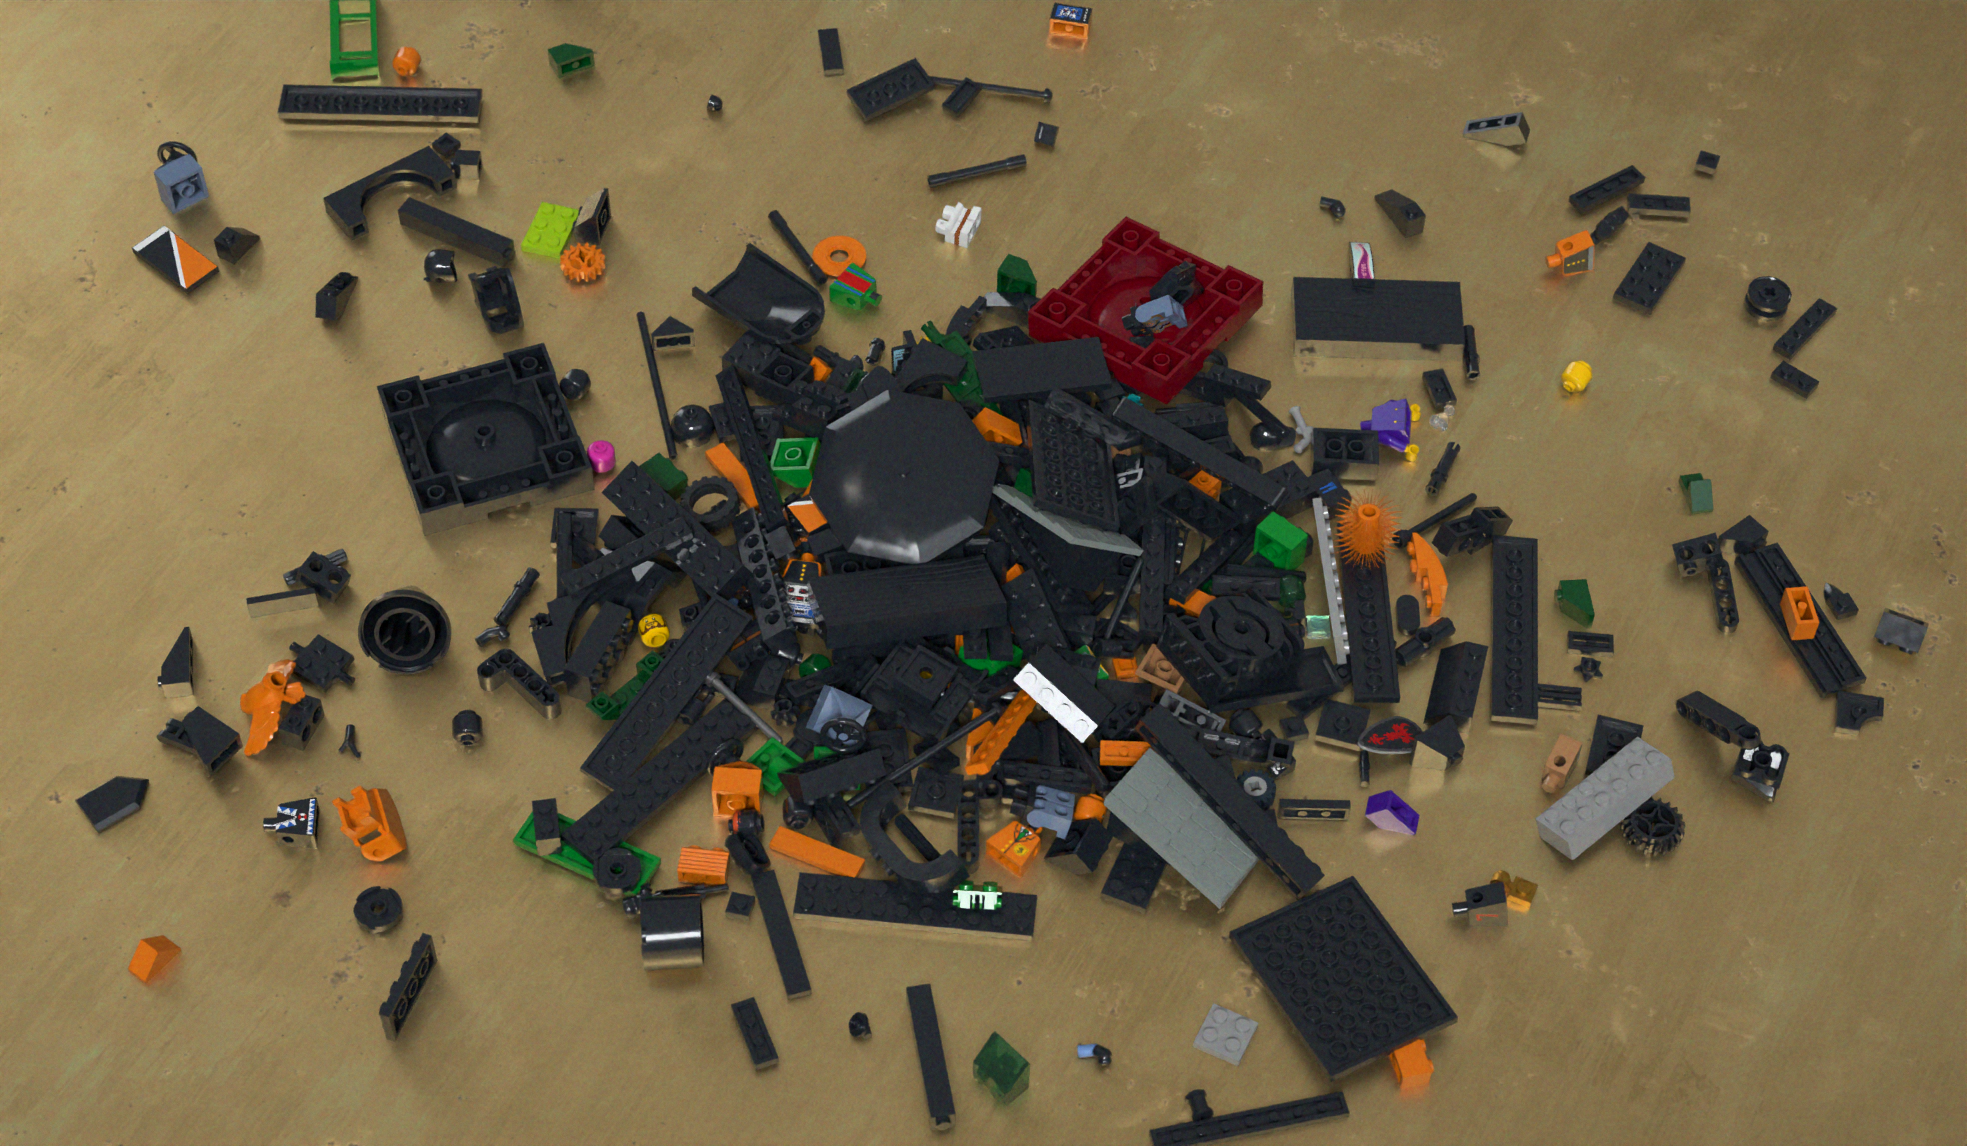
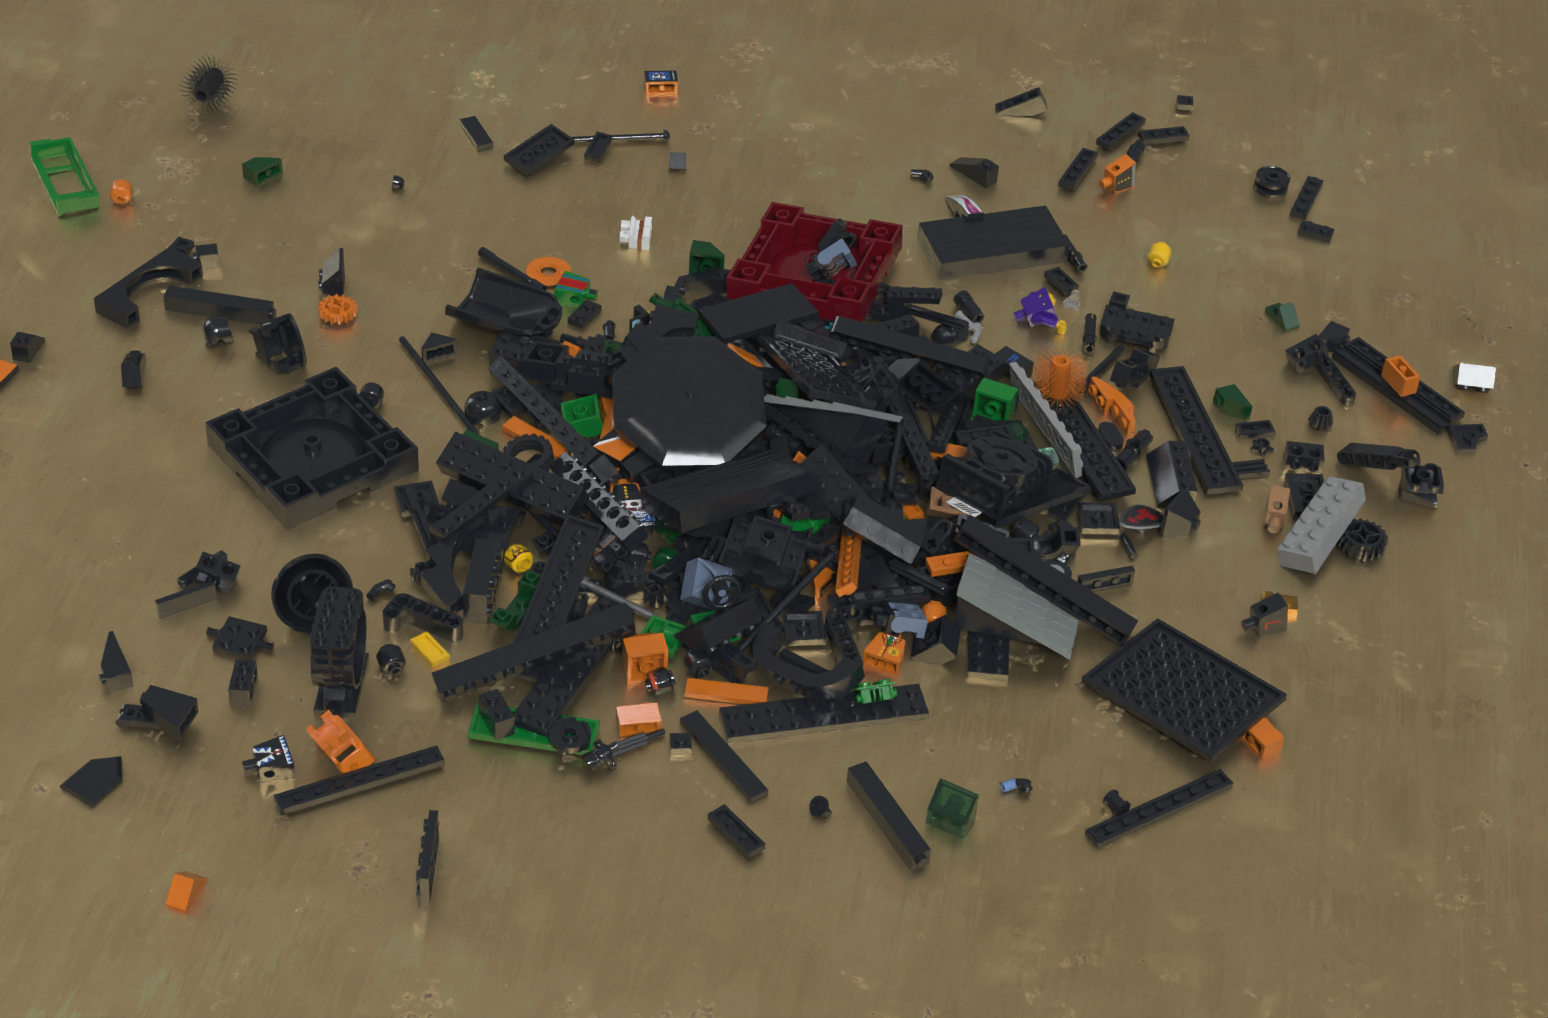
camera: 20 degrees left, 10 degrees down
orange animal [240,659,306,756] -> none
black plate [278,85,483,123] -> none
black bar [338,724,361,758] -> none
black plate [353,886,403,934] -> none
black pin [494,567,540,626] -> none
lime plate [521,202,579,259] -> none
dark pink head [587,440,616,472] -> none
black brick [640,894,704,970] -> none
black piece [724,831,771,876] -> none
black piece [927,154,1027,188] -> none
light grey plate [1193,1003,1258,1066] -> none
black brick [1311,428,1379,481] -> none
dark purple slope [1365,790,1420,835] -> none
black plate [1613,242,1686,315] -> none
black plate [1823,582,1859,620] -> none
none -> black plate [274,745,445,815]
none -> black brick [310,586,369,719]
none -> yellow tile [410,631,450,668]
none -> black brick [432,602,636,702]
none -> black plate [568,300,602,330]
none -> white sticker [946,497,982,517]
none -> black axle [953,290,985,323]
none -> black plate [1058,148,1098,191]
none -> black plate [1099,304,1175,353]
none -> black plate [1109,291,1130,308]
none -> black brick [1283,441,1325,473]
none -> black piece [1308,406,1333,430]

